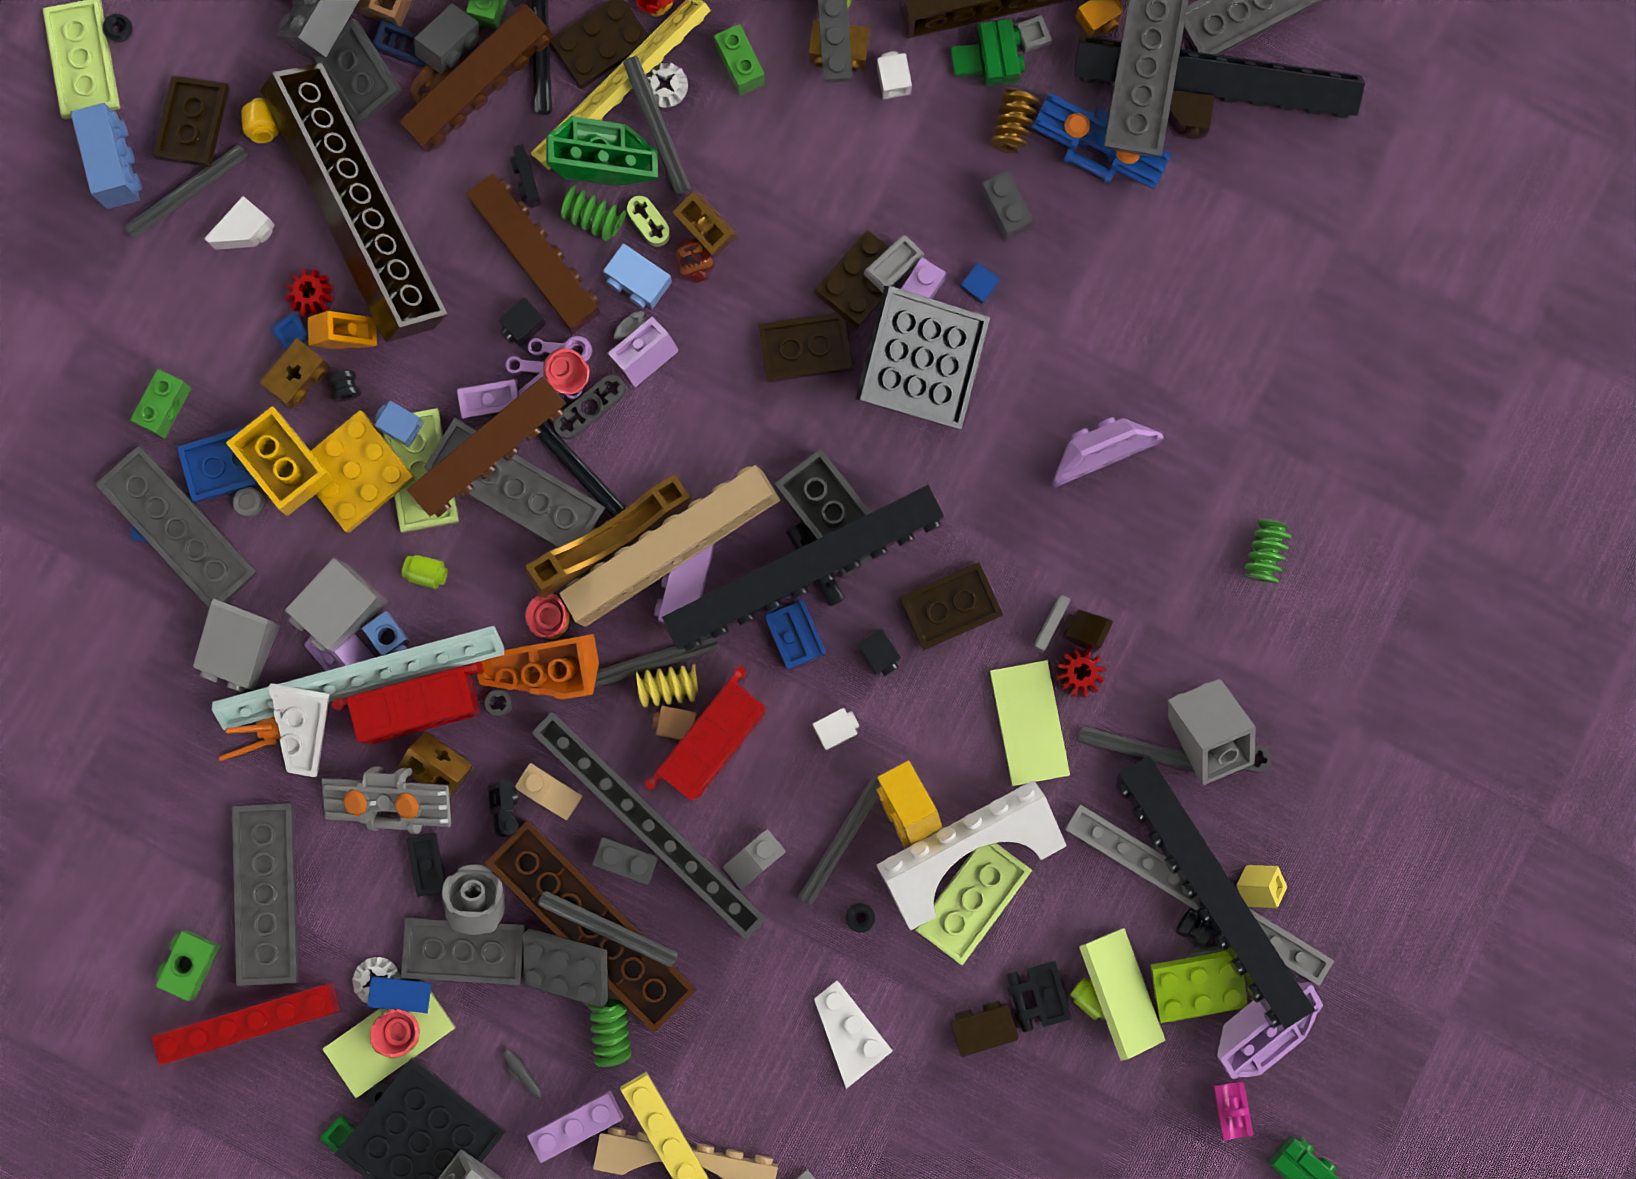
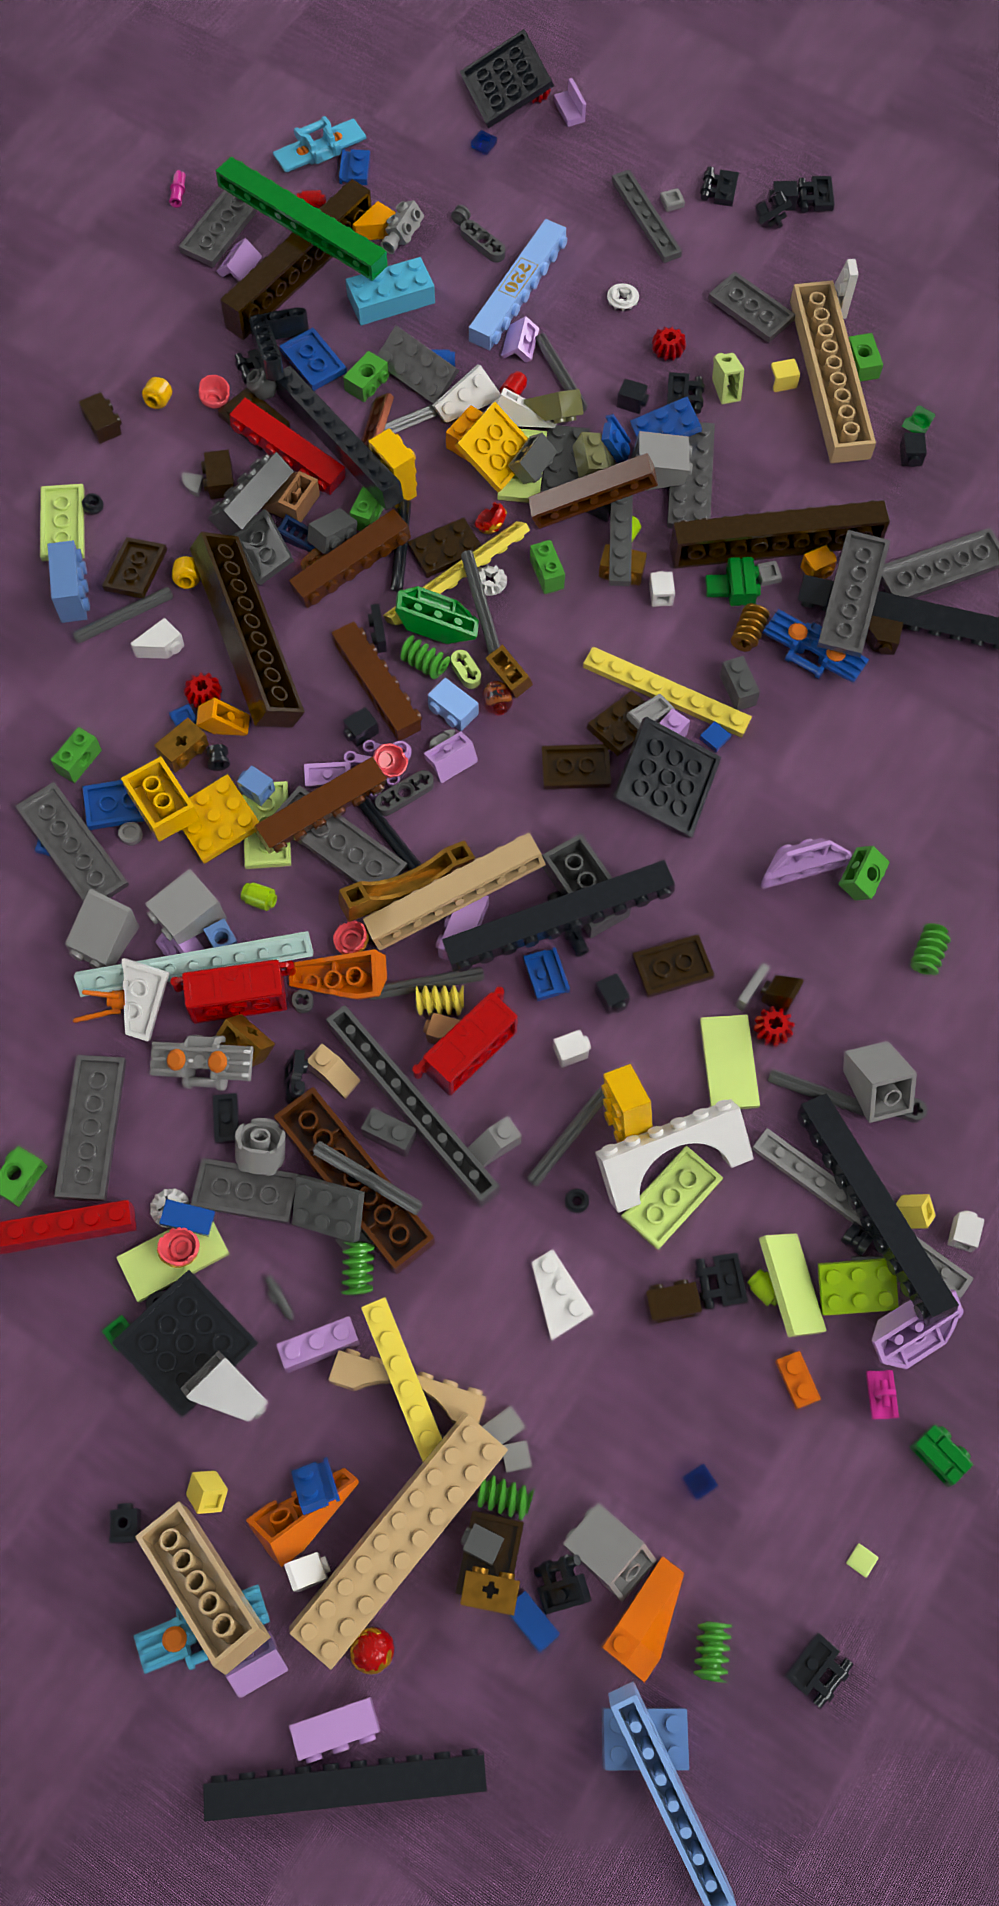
camera: 10 degrees right, 15 degrees down
none -> light yellow plate [583,647,752,738]
none -> orange plate [775,1351,821,1410]
none -> bright green brick [838,846,890,900]
none -> white brick [947,1211,984,1252]

